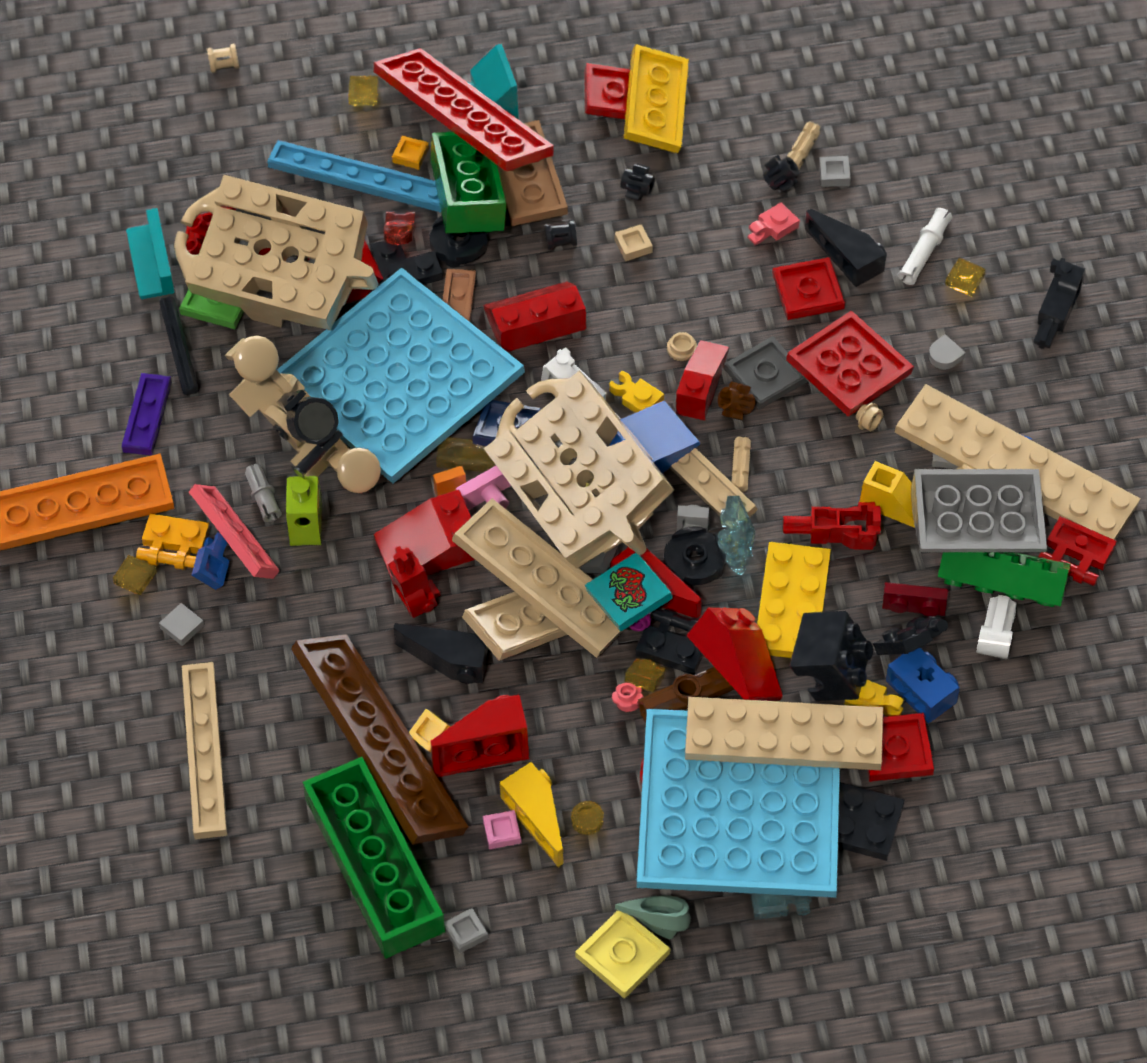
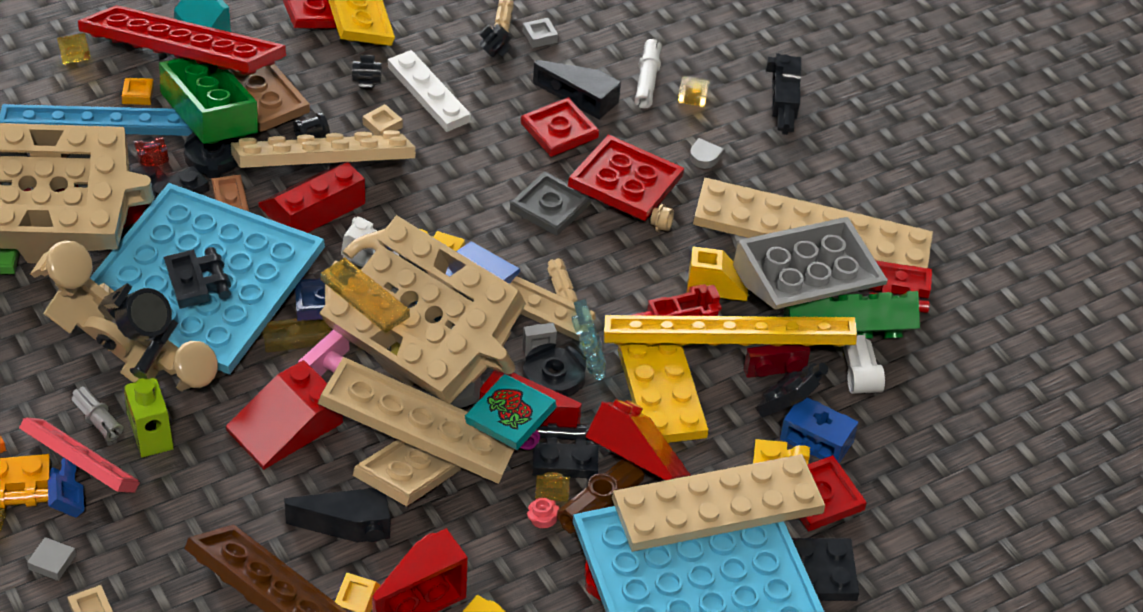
camera: 25 degrees left, 10 degrees down
red piece [387,546,440,618] -> none
orange tile [433,466,466,496] -> none
tan plate [667,332,697,361] -> none
red slope [676,340,729,421] -> none
reddish brown gear [717,381,755,420] -> none
coral plate [748,202,800,245] -> none
black piece [789,611,873,701] -> none
none -> black plate [164,247,231,309]
none -> tan plate [231,130,415,168]
none -> clear yellow tile [321,257,410,333]
none -> white plate [388,50,471,132]
none -> yellow plate [604,315,857,347]

